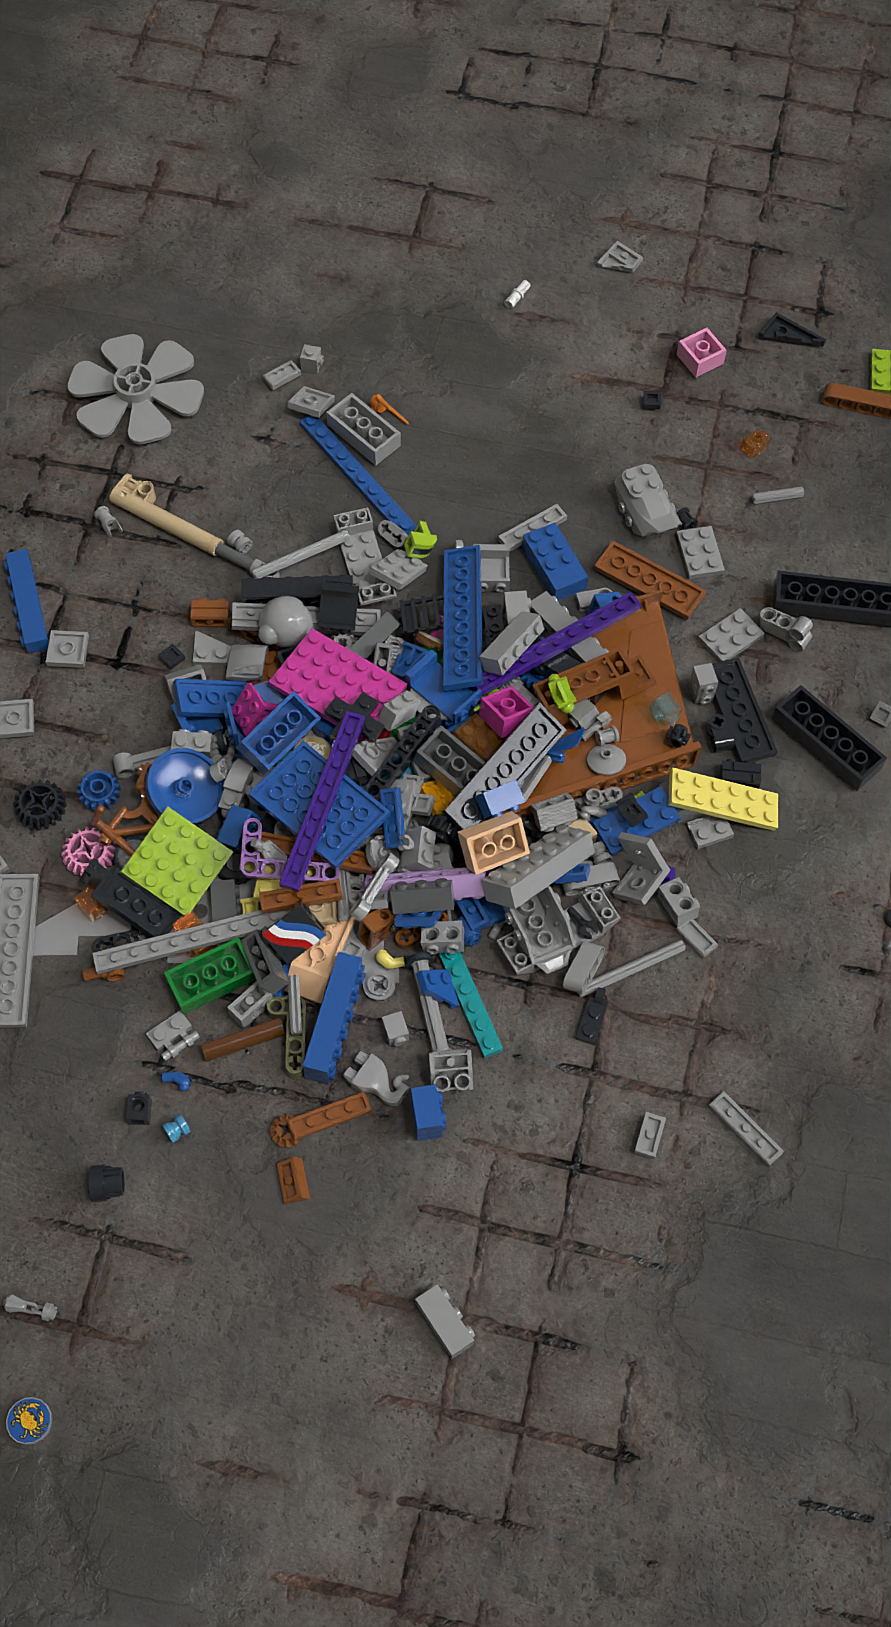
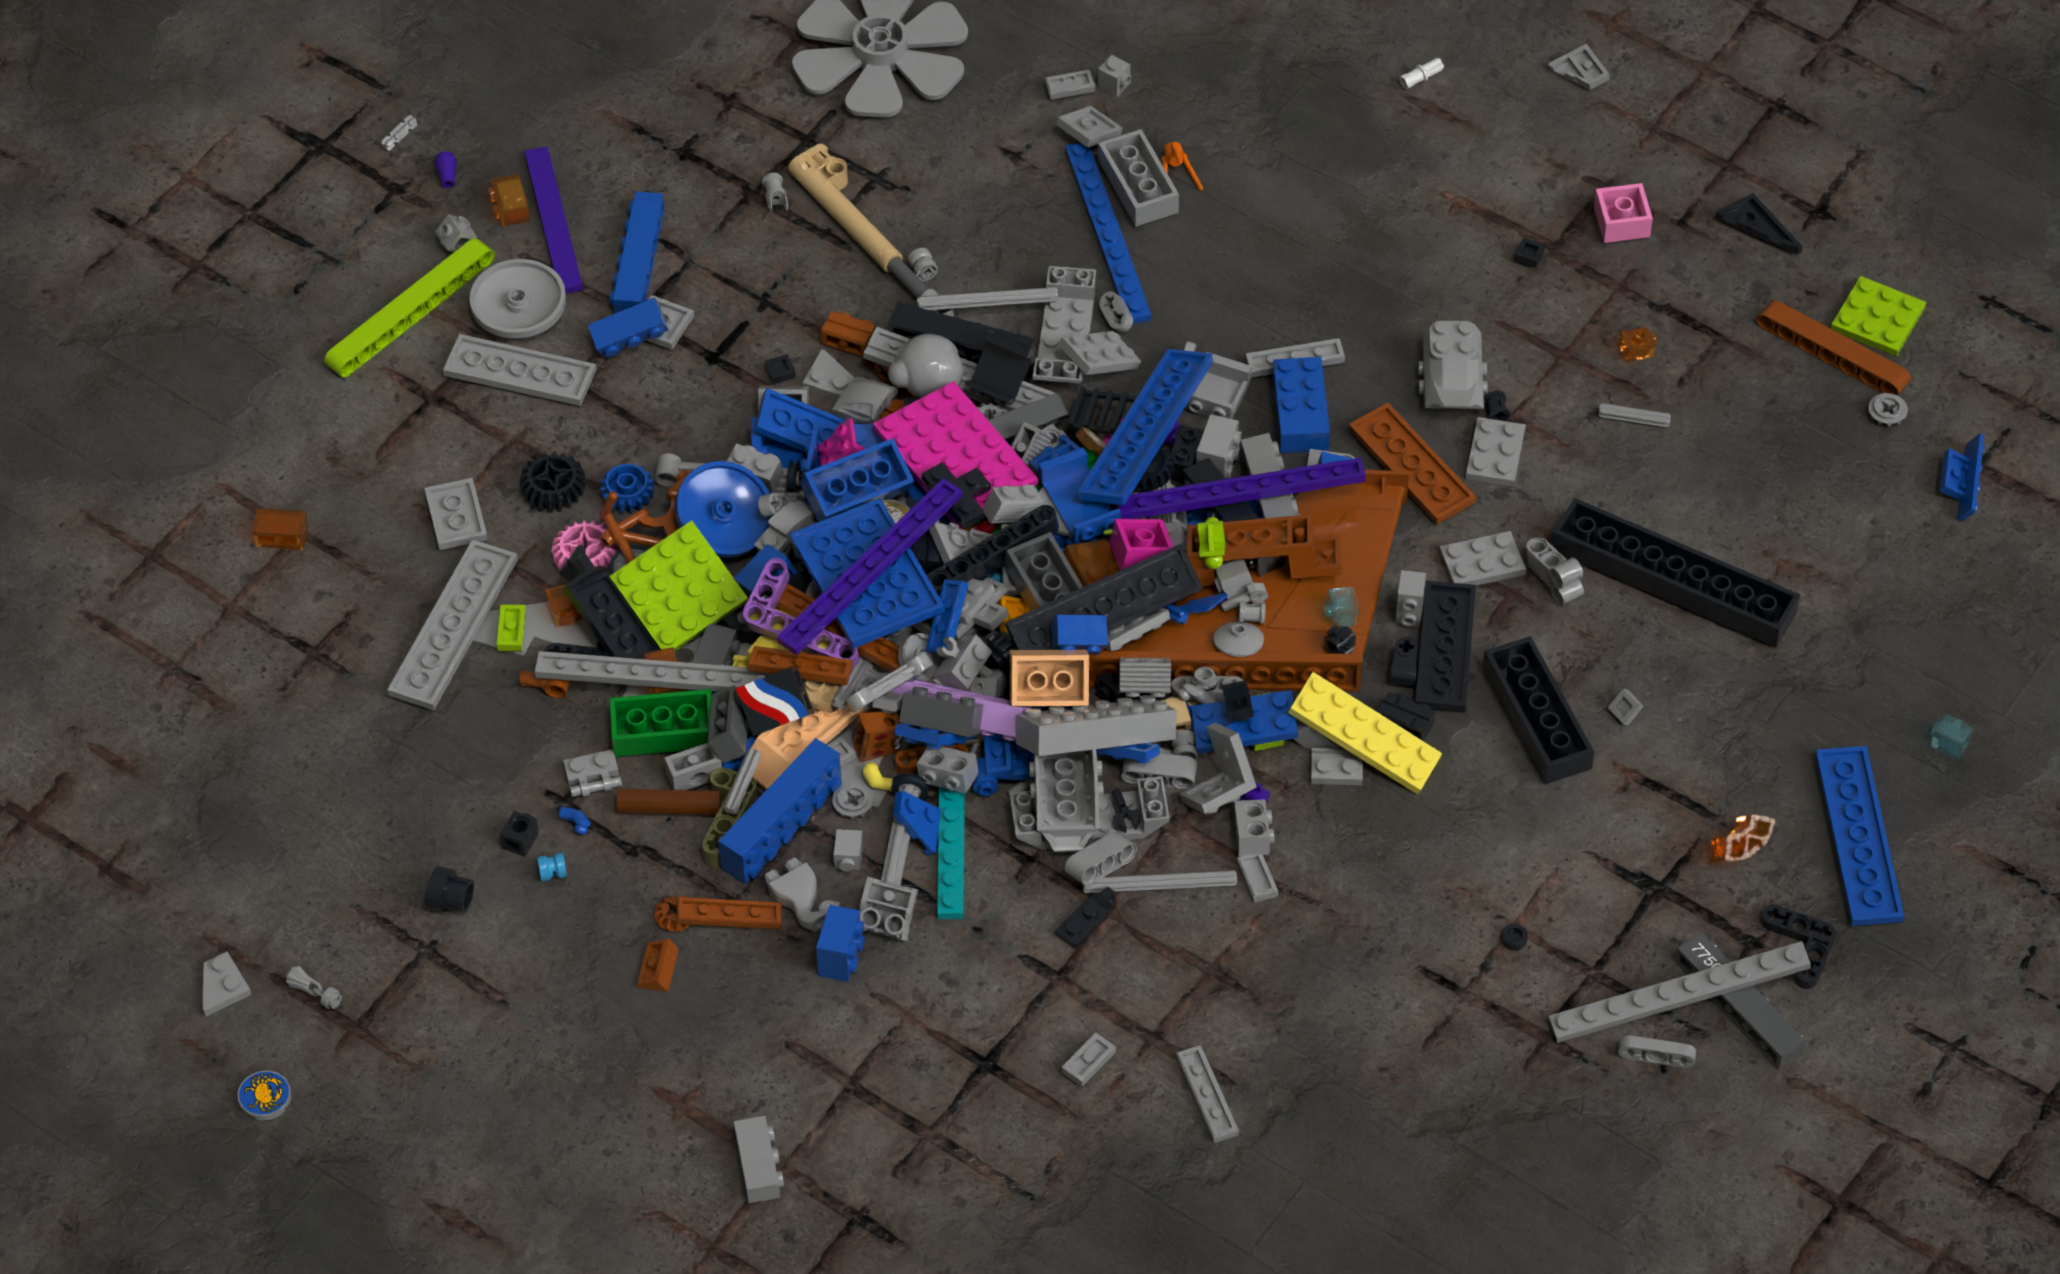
camera: 25 degrees right, 10 degrees down
light grey piece [251,839,288,860] -> none
lime brick [404,521,437,558] -> none
light grey brick [479,611,544,676] -> none
none -> lime plate [497,605,526,651]
none -> blue brick [588,298,669,357]

